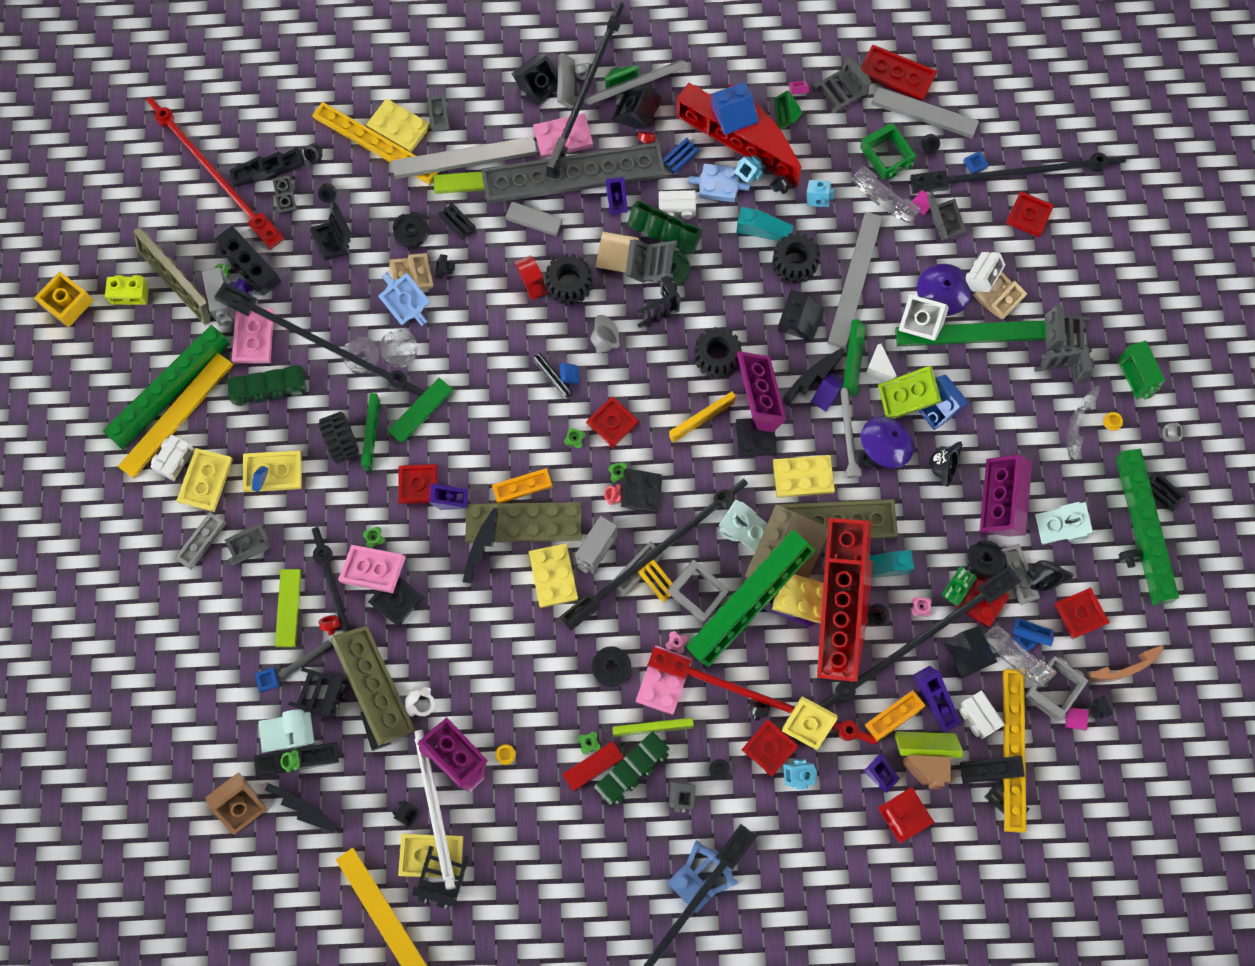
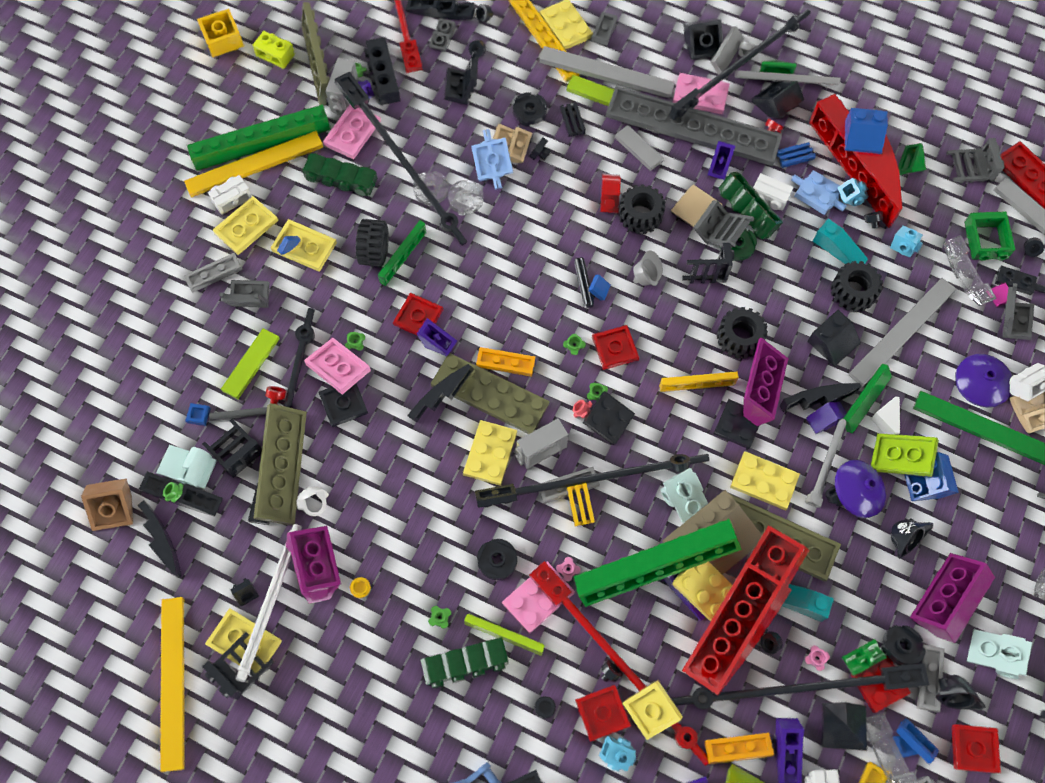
camera: 25 degrees right, 5 degrees down
green tile [387,378,453,444] -> none
red tile [562,741,624,792] -> none
light grey window [666,560,730,621] -> none
dark grey brick [669,781,696,813] -> none
dark pink tile [789,81,809,94] -> none
white slope [899,295,949,341] -> none

